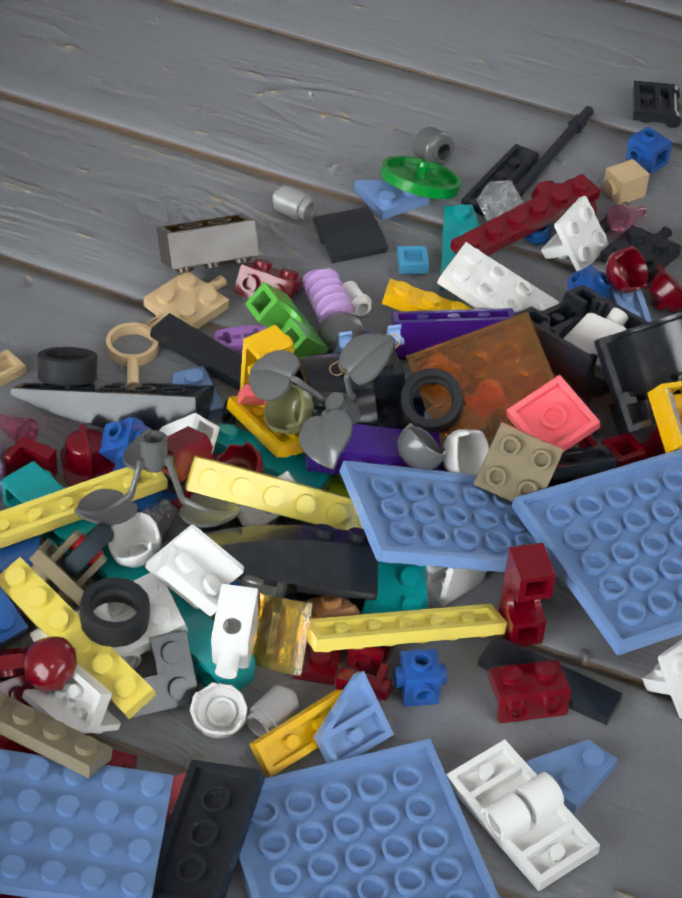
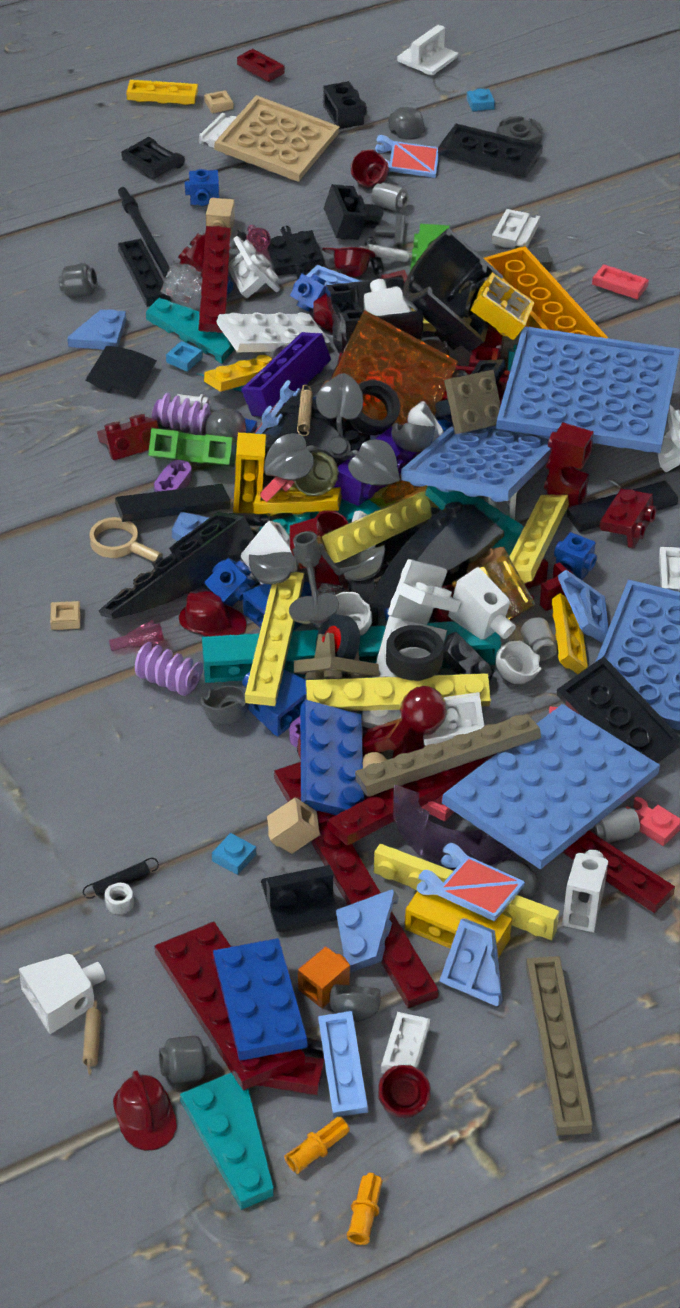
camera: 50 degrees left, 0 degrees up
dark red bracket [4,436,58,477] -> none
black tyre [37,347,97,386] -> none
tan plate [144,272,229,329] -> none
brick [156,213,259,273] -> none
light grey brick [272,184,316,221] -> none
green piece [380,155,462,199] -> none
coral plate [506,375,600,452] -> none
dark red hair [606,246,649,294] -> none

